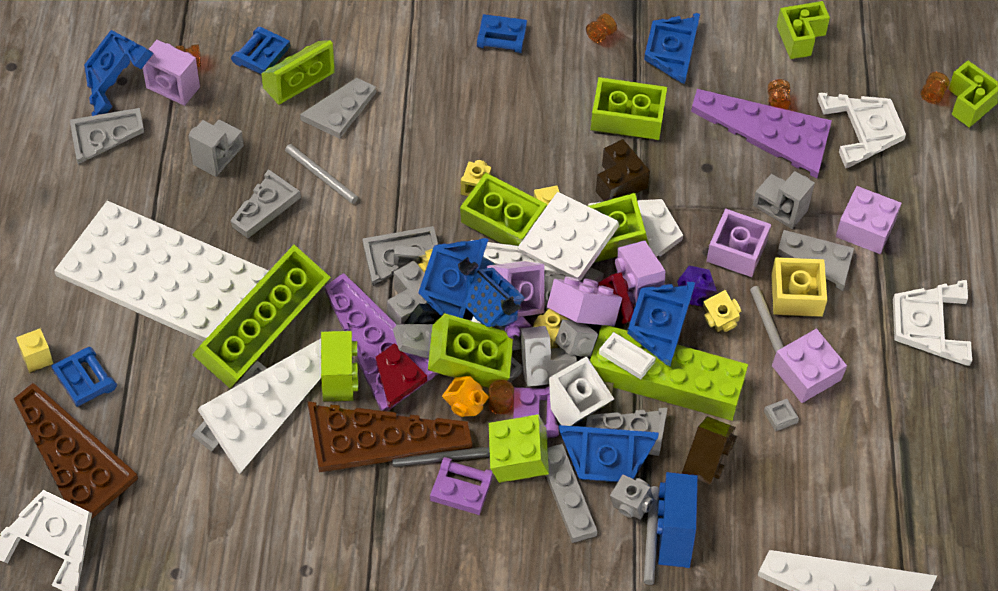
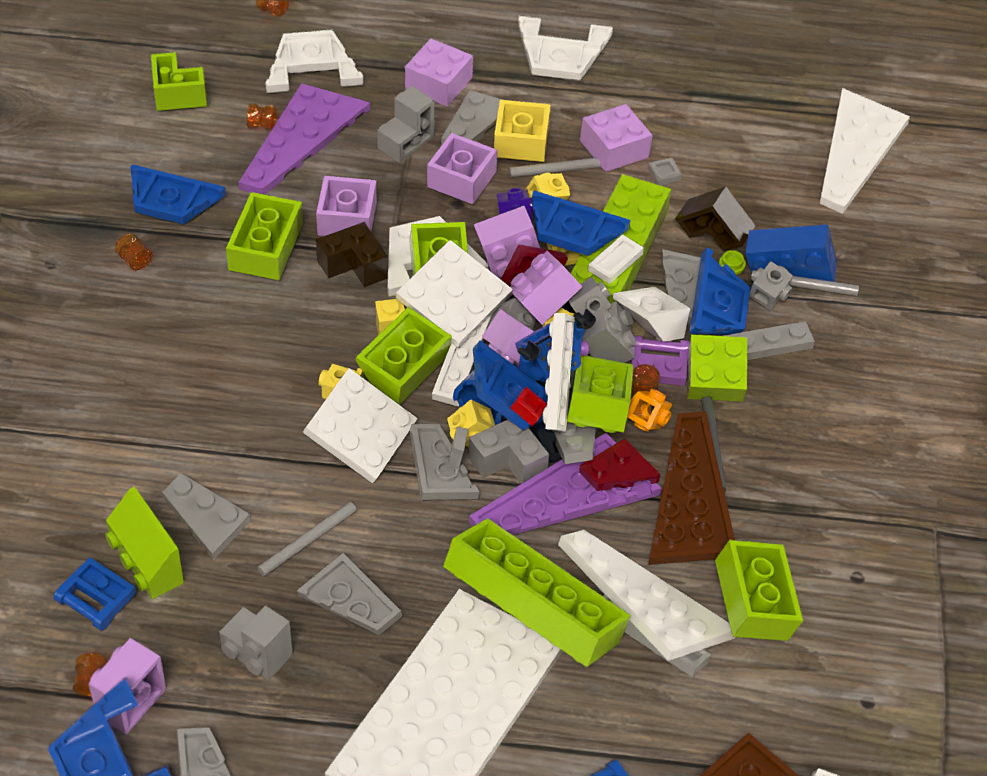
camera: 85 degrees left, 5 degrees down
lime brick [321,331,358,402] -> none
medium lavender plate [430,457,494,515] -> none
blue plate [477,14,527,53] -> none
none -> white plate [303,368,418,483]
none -> lavender brick [316,176,377,236]
none -> red tile [510,387,547,426]
none -> white plate [543,313,574,432]
none -> lime brick [715,540,803,641]
none -> lime plate [719,250,746,275]

